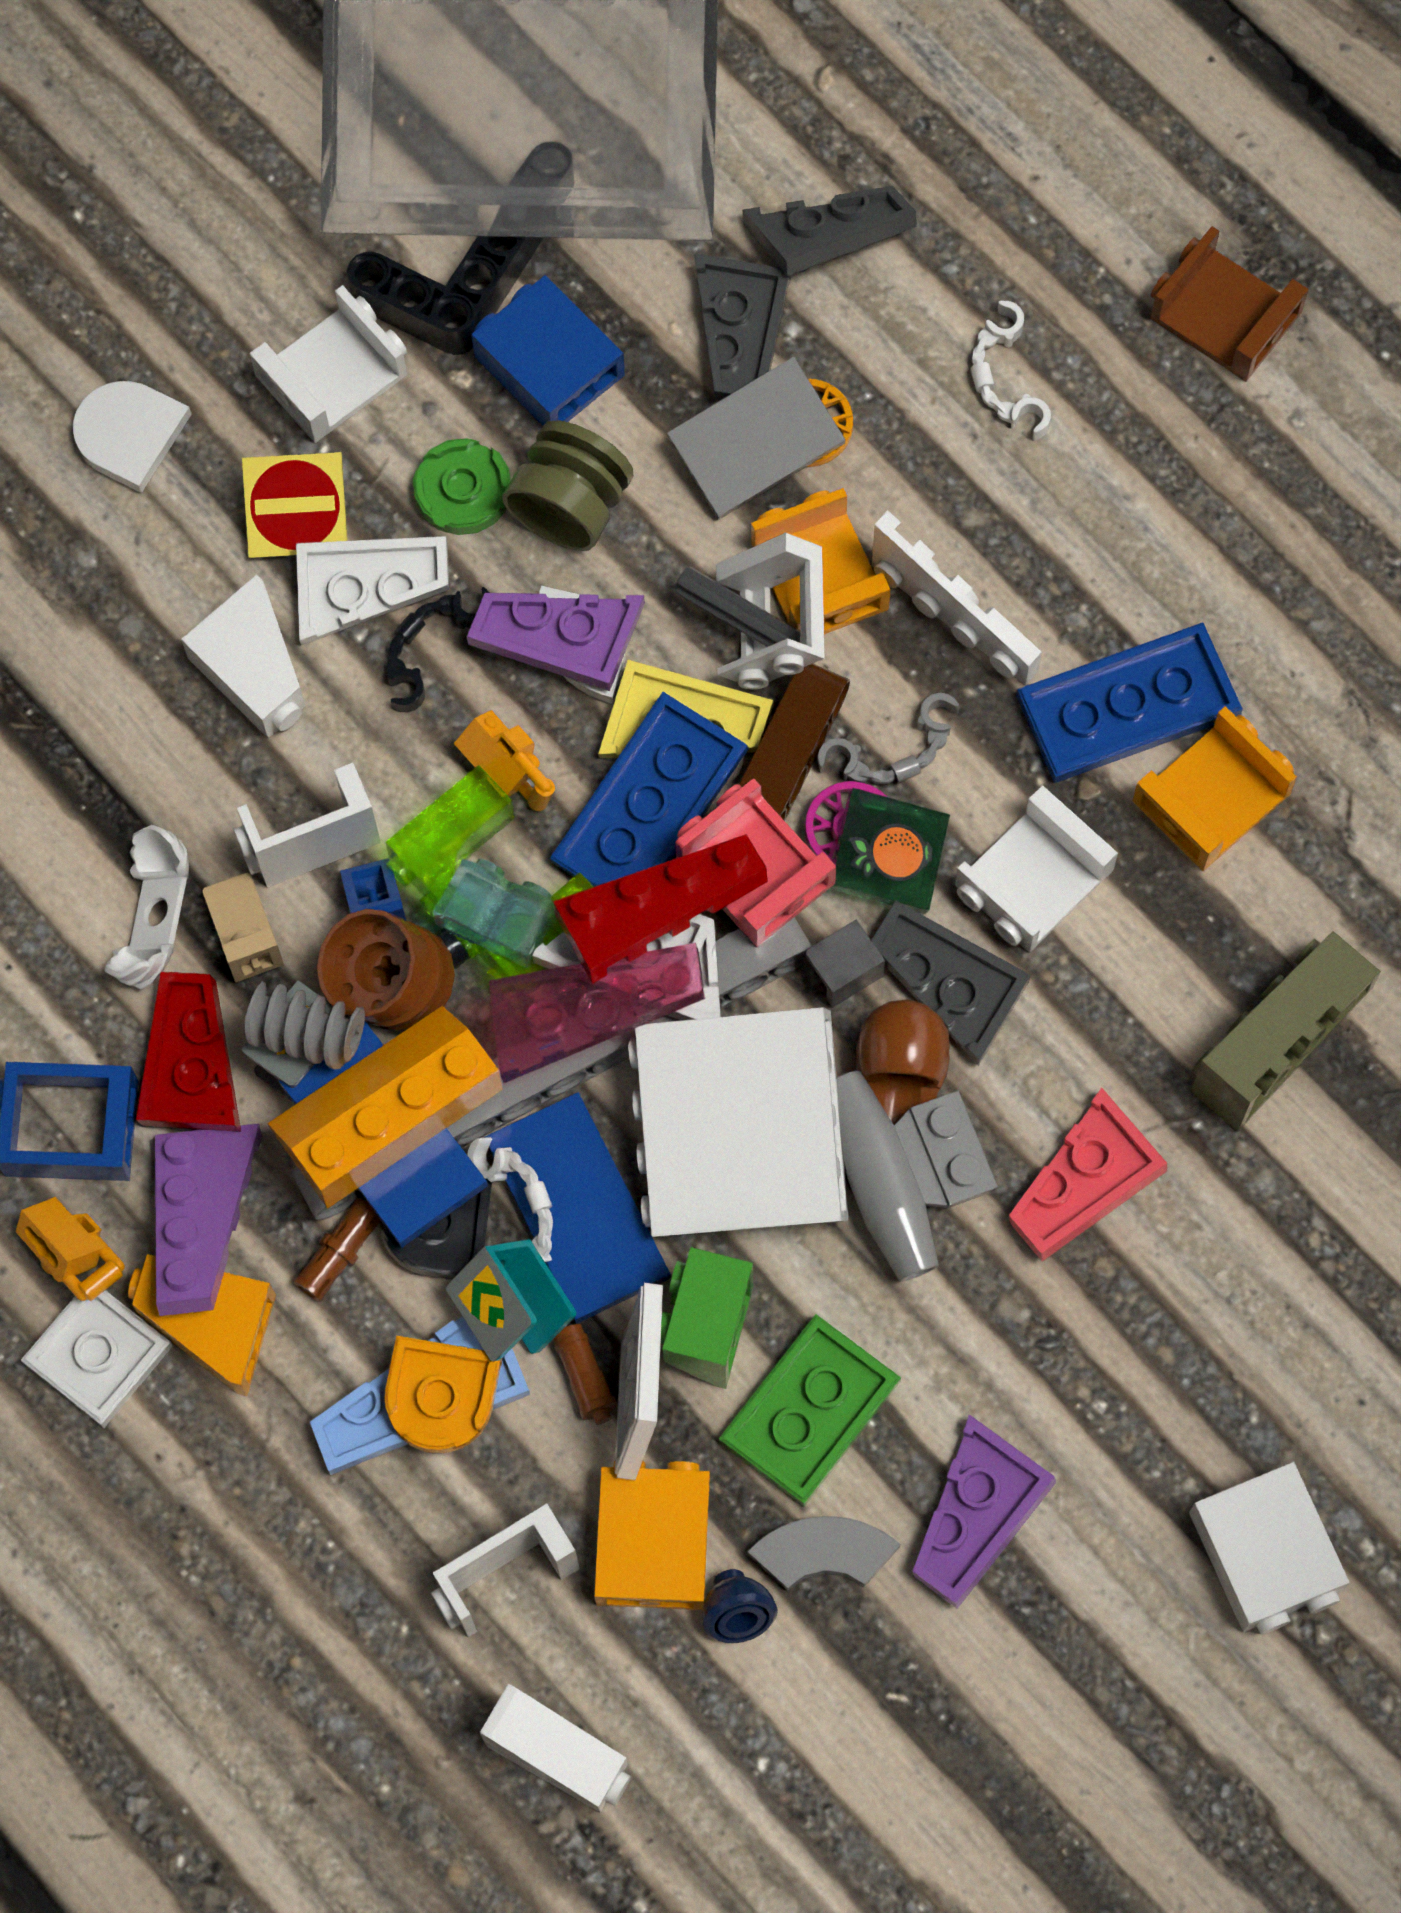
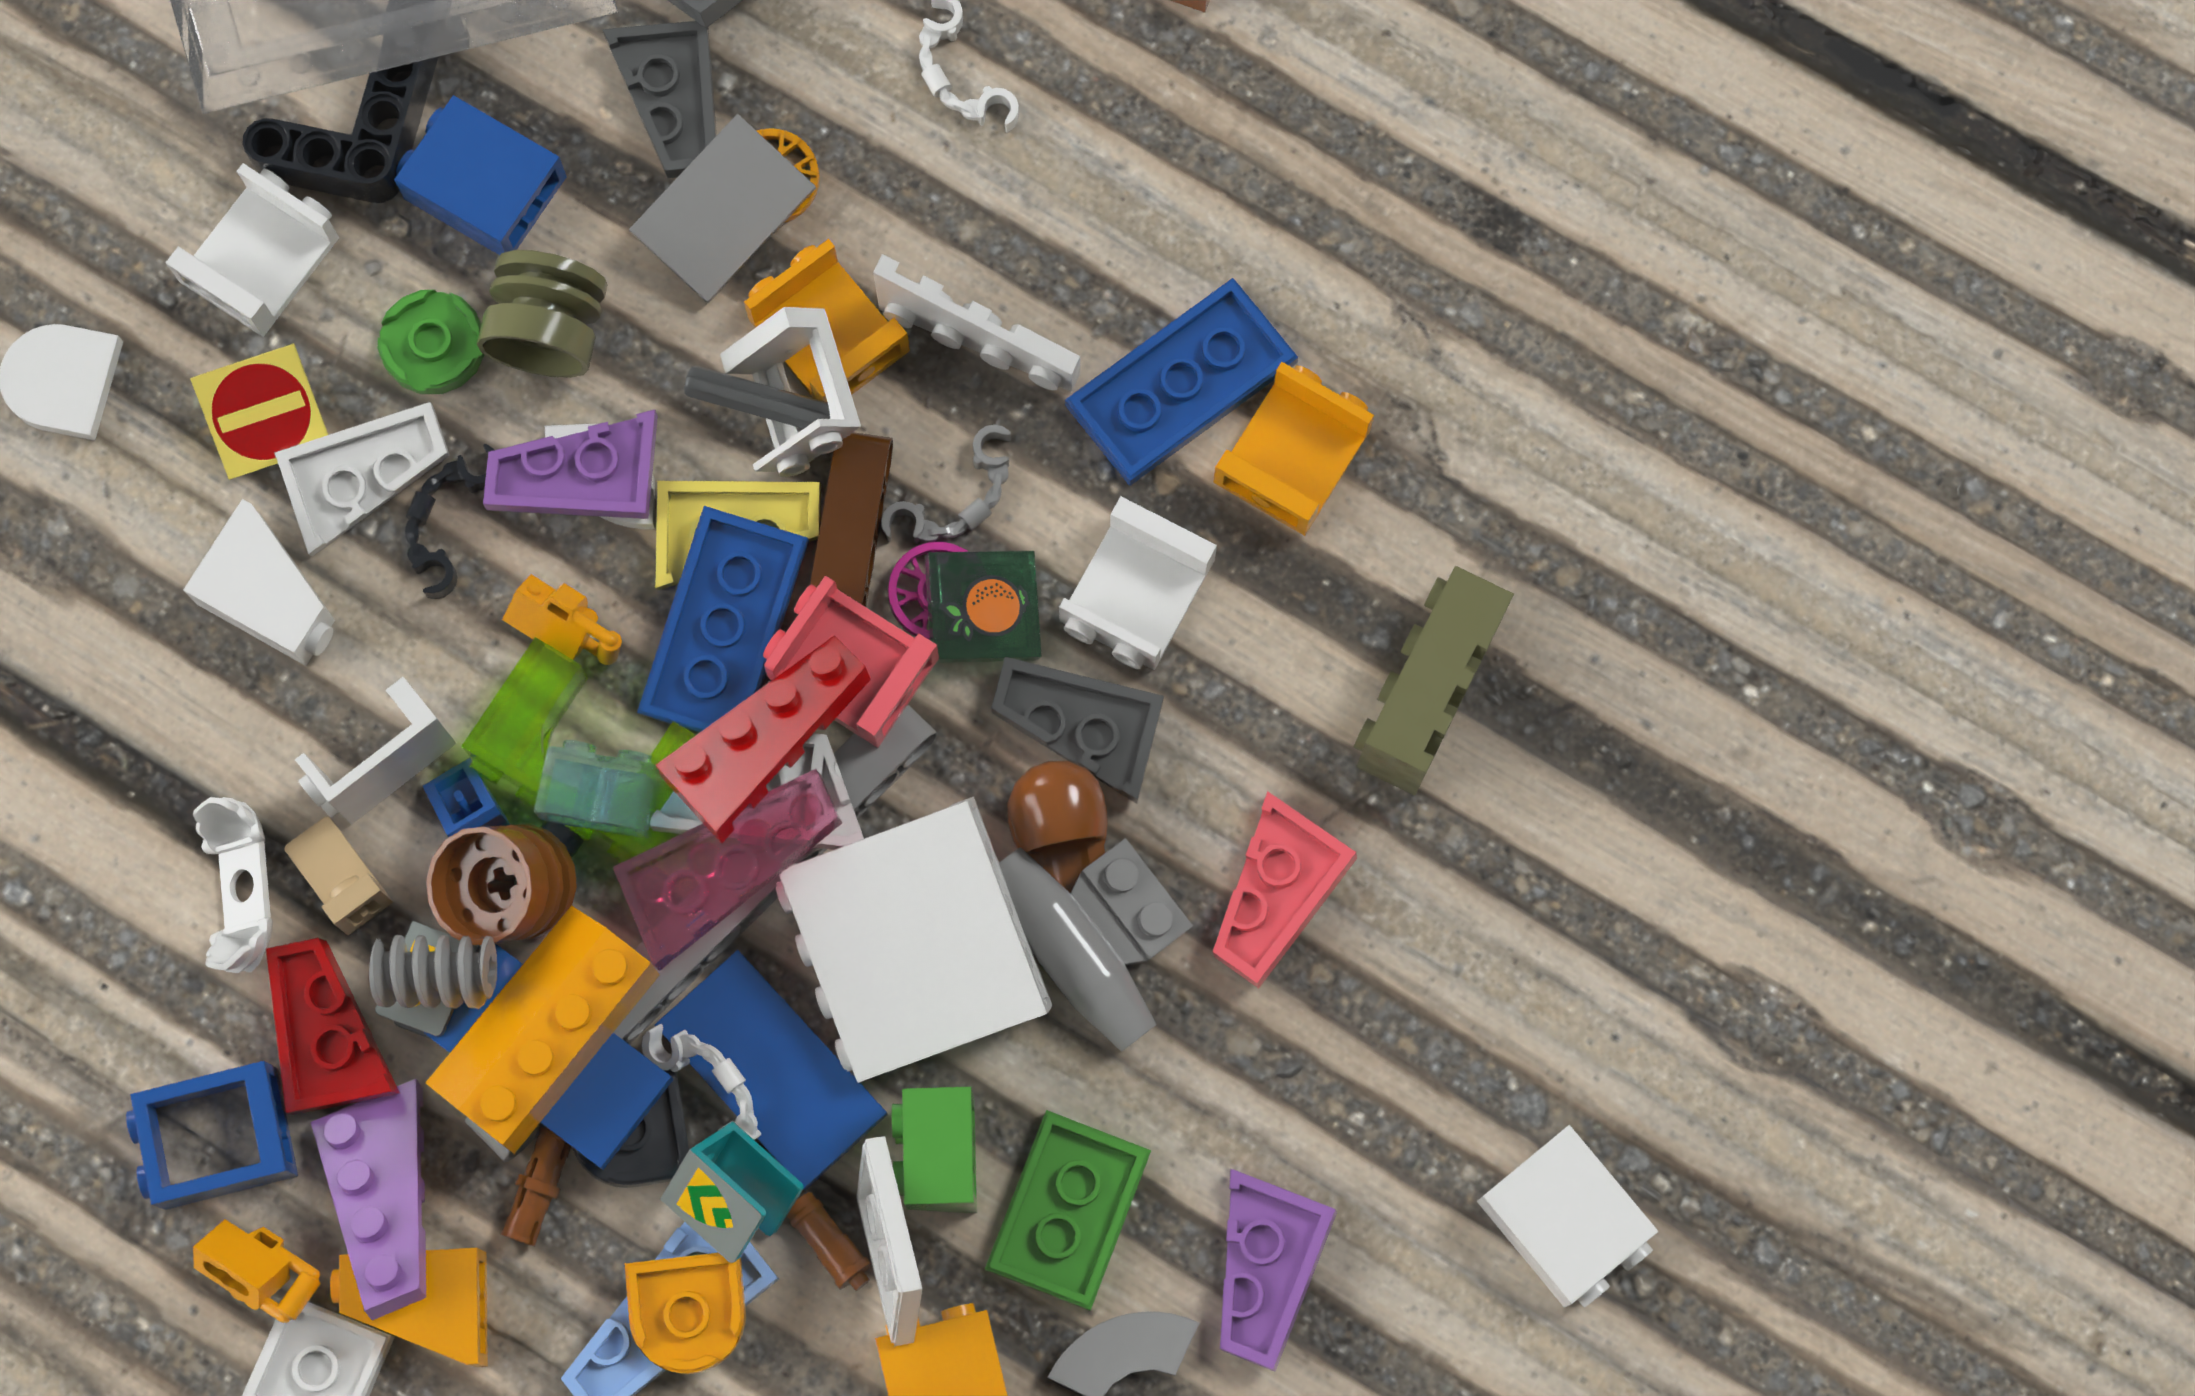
camera: 20 degrees left, 5 degrees up
flat silver panel [806,919,885,1007] -> none

